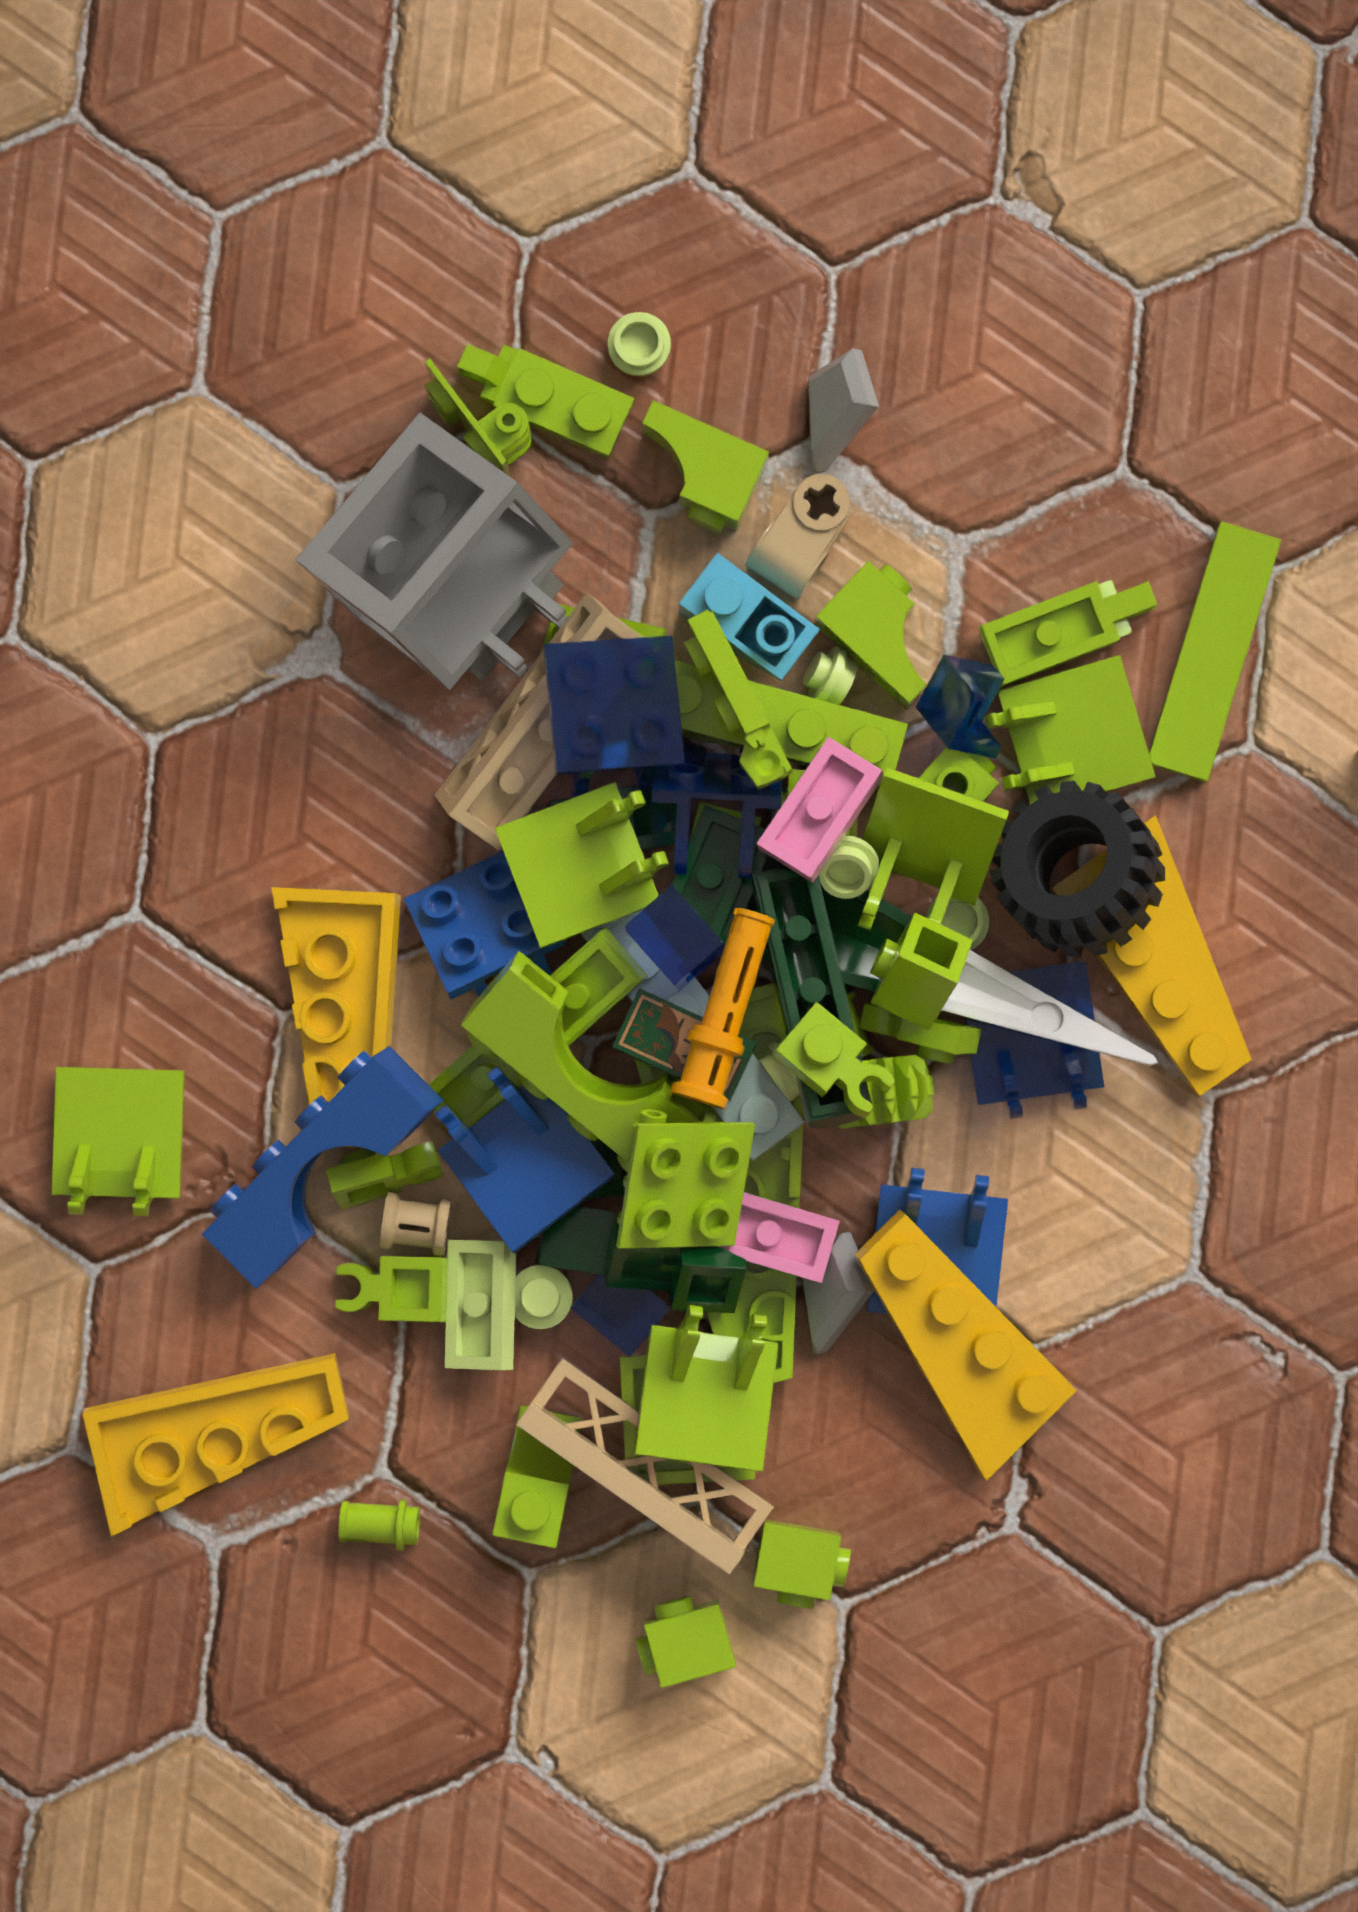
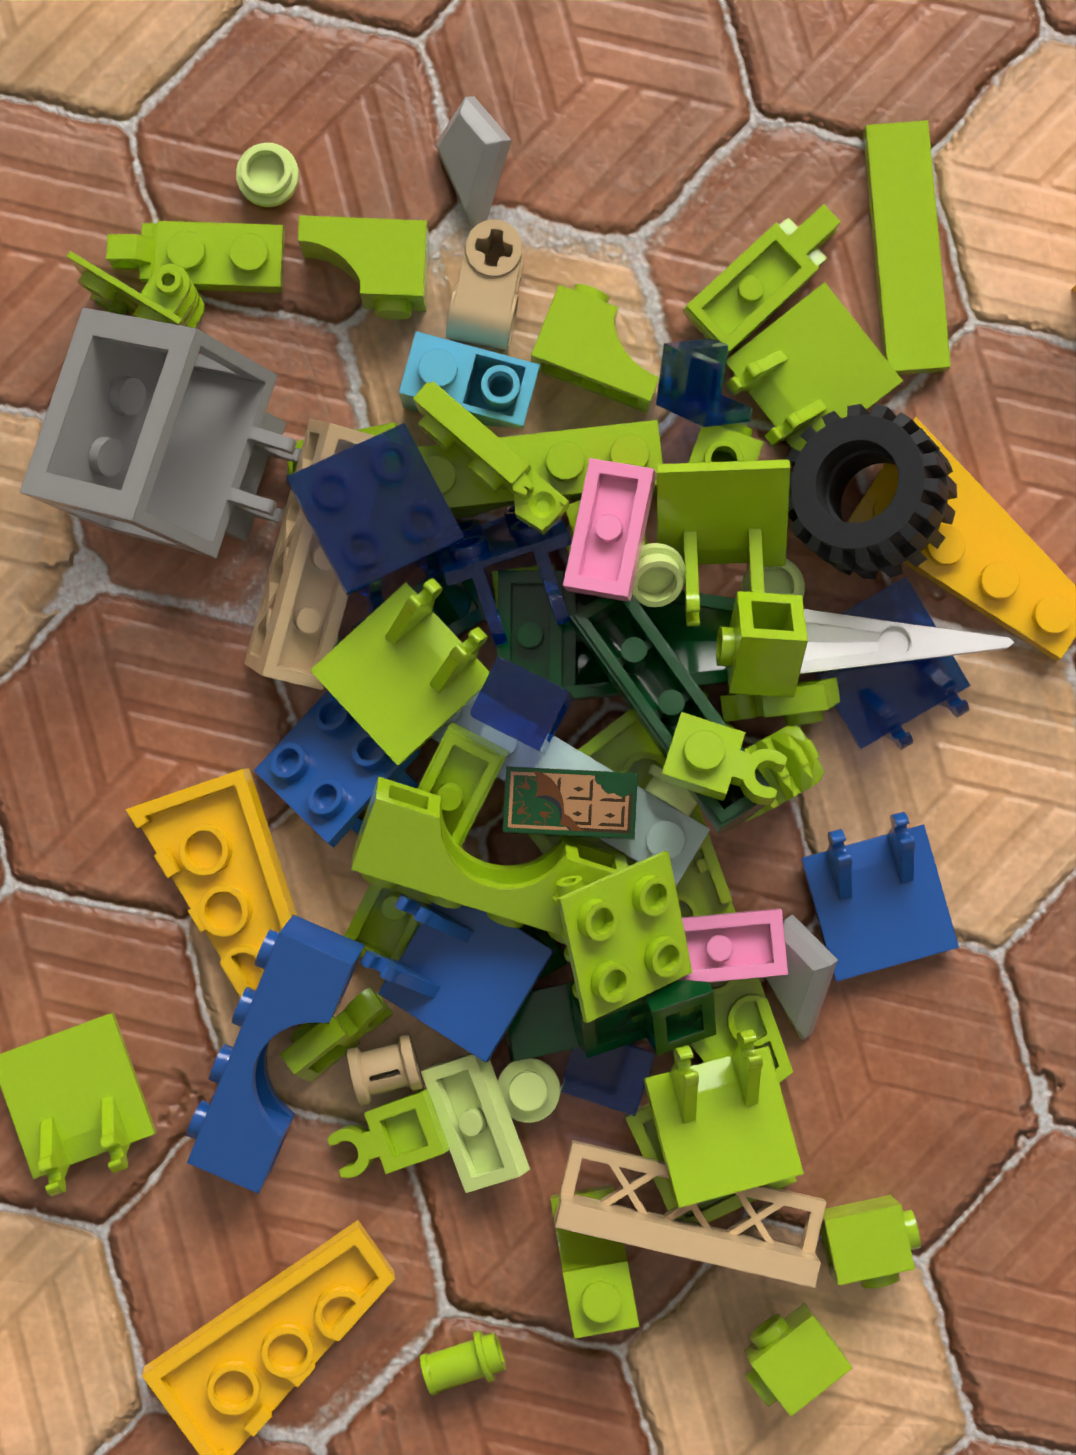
camera: 25 degrees left, 0 degrees up
light orange pin [670,907,775,1109] -> none
yellowish green plate [803,645,858,705] -> none
yellow wing [854,1209,1077,1481] -> none

